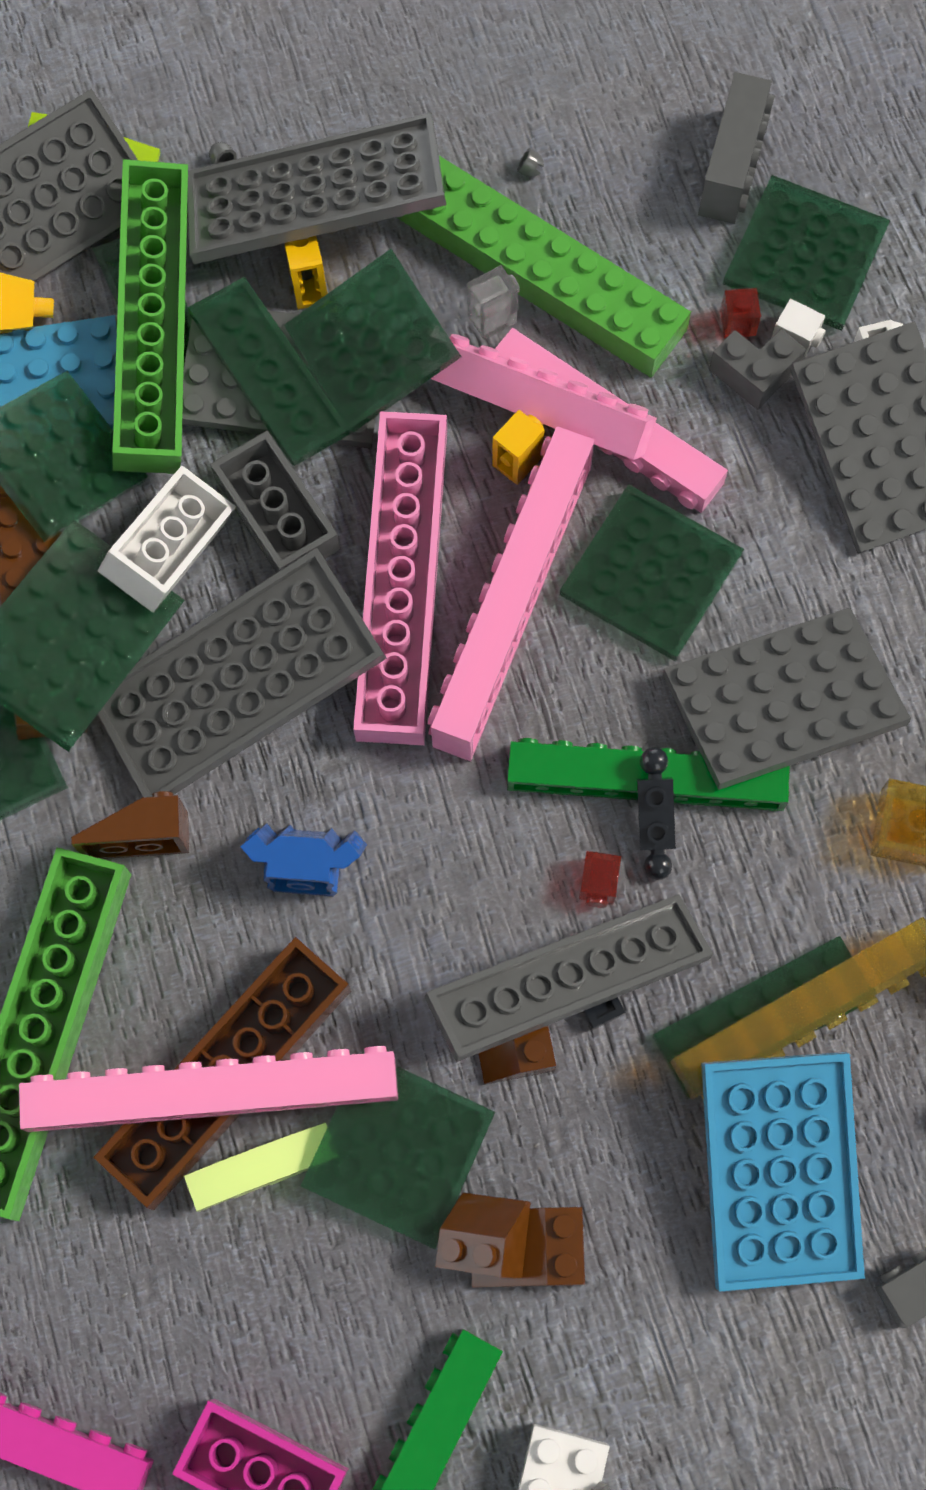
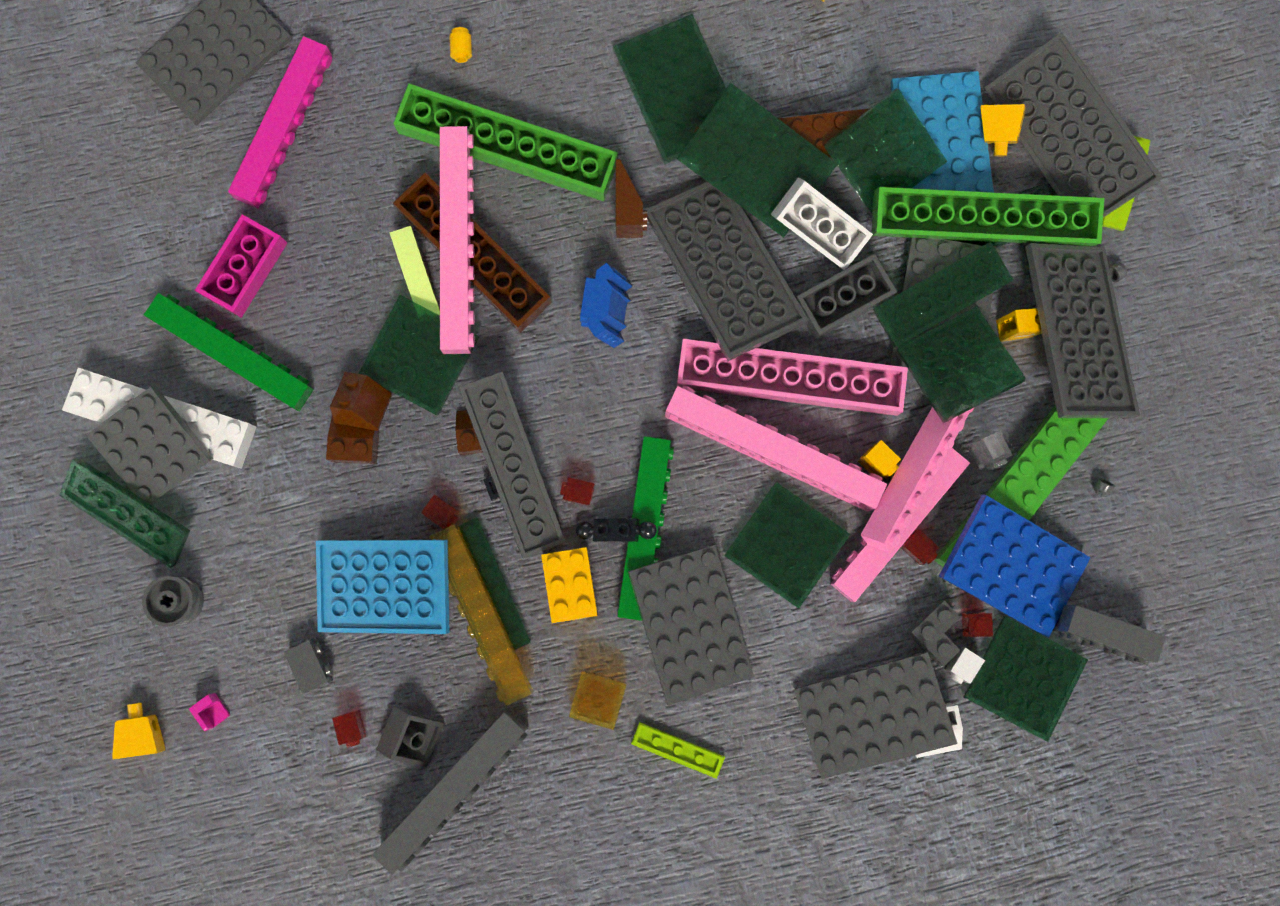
camera: 90 degrees right, 10 degrees up
none -> clear red brick [421,495,459,530]
none -> yellow brick [541,547,598,623]
none -> clear red brick [900,529,939,565]
none -> blue plate [939,494,1091,638]

